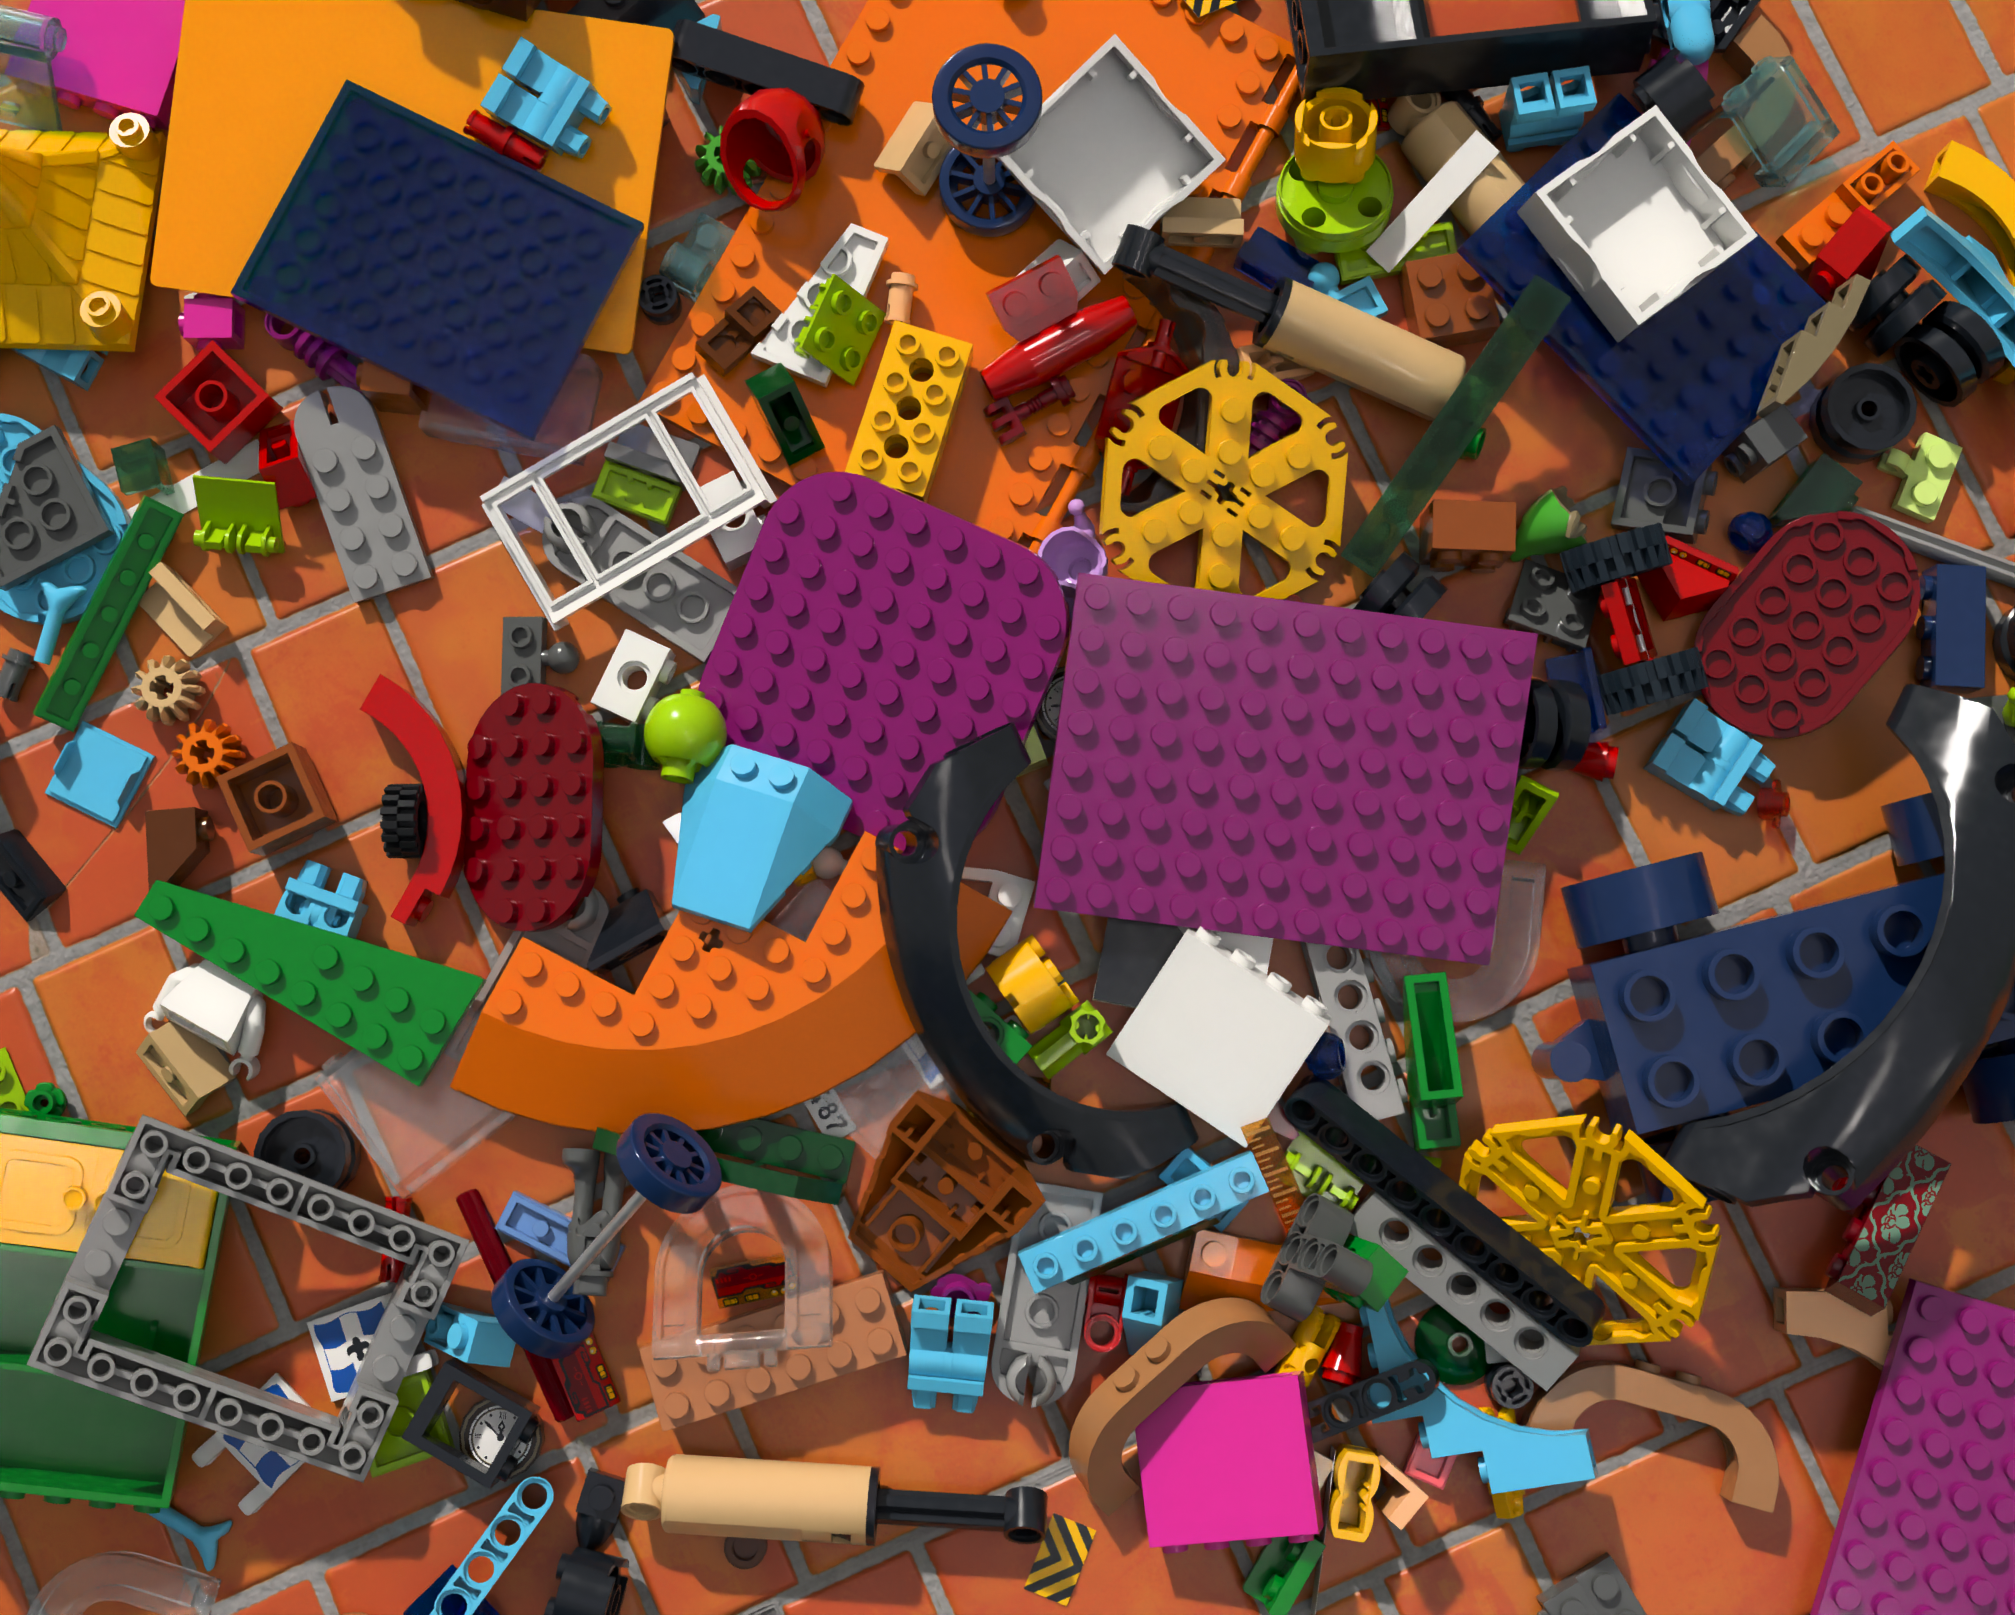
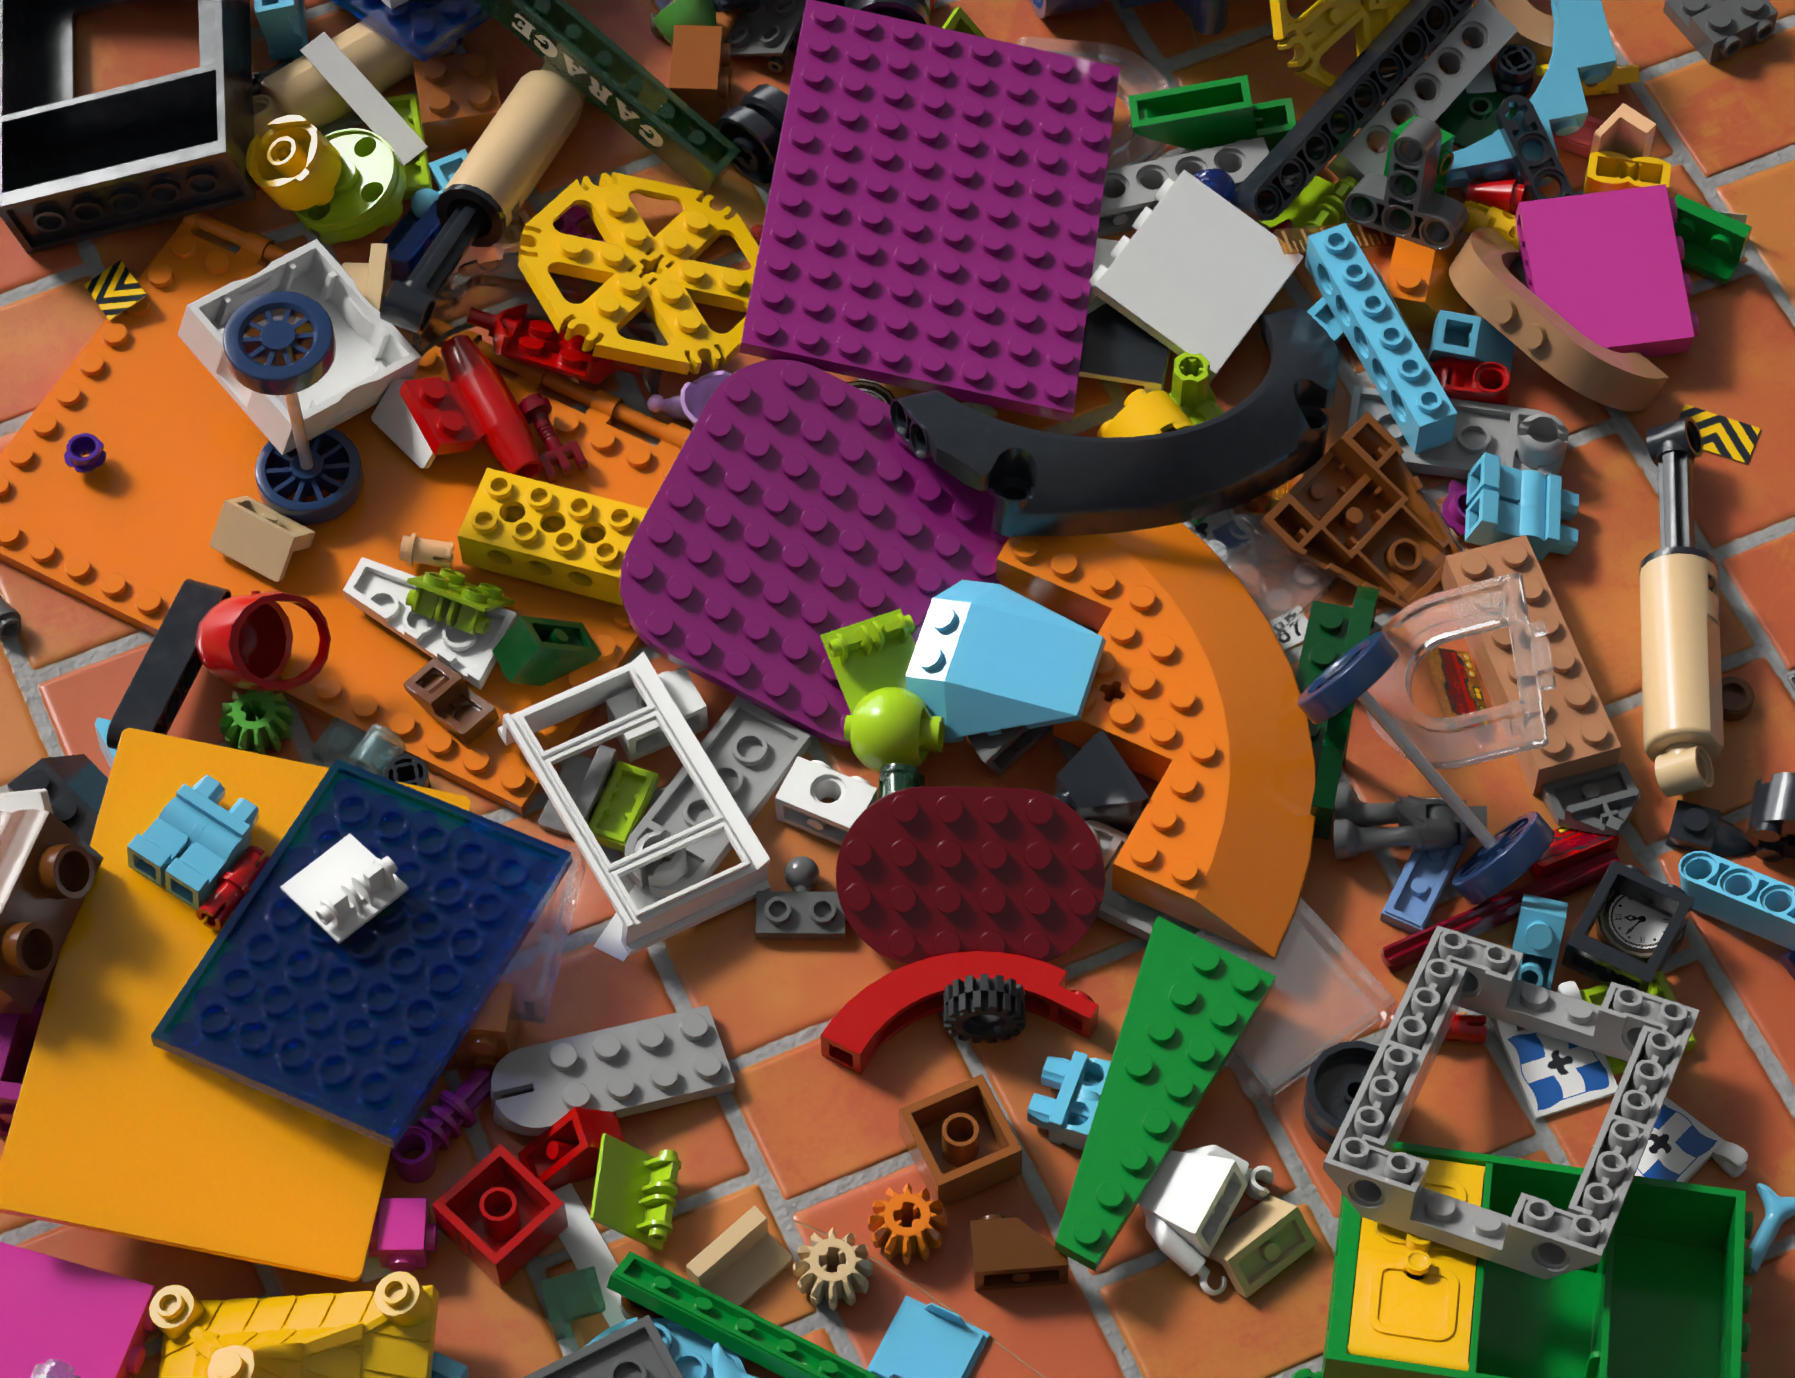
camera: 90 degrees left, 25 degrees down
none -> white hinge [280,833,409,944]
none -> lime hinge [820,609,916,715]
none -> dark grey slope [1541,762,1641,836]

